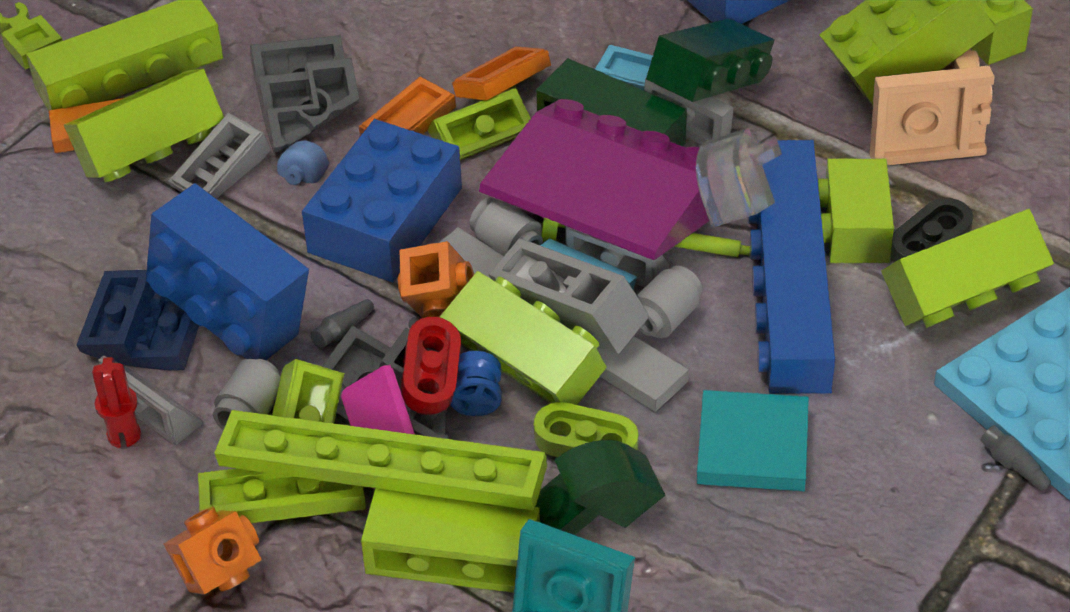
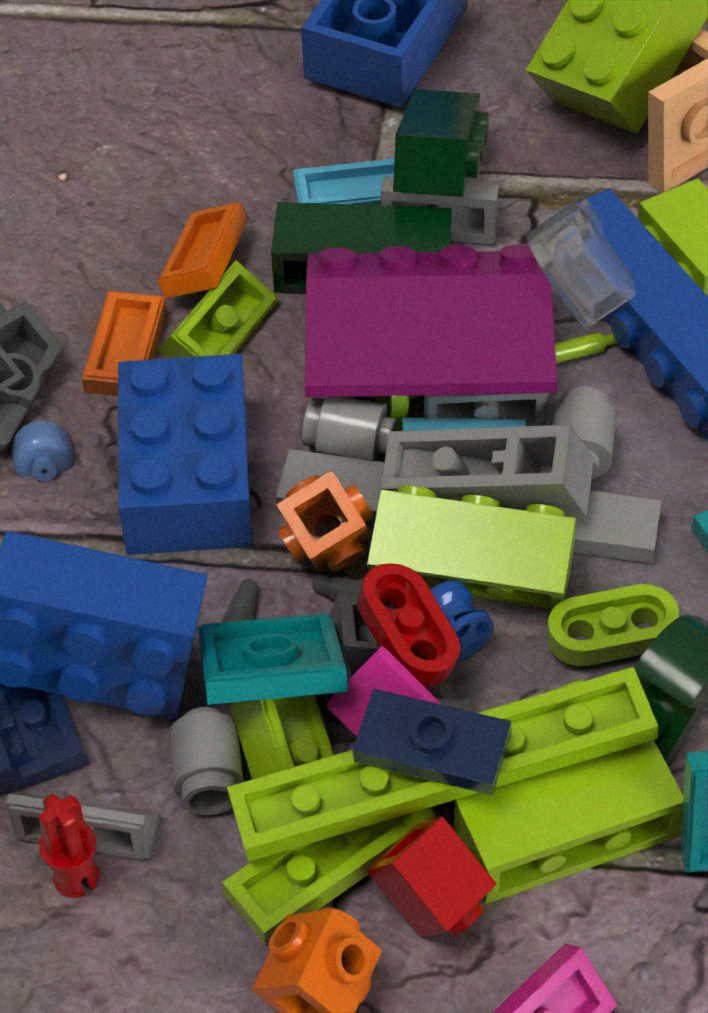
camera: 30 degrees left, 5 degrees up
none -> teal tile [198,613,348,705]
none -> dark blue plate [352,688,512,796]
none -> red brick [366,816,497,937]

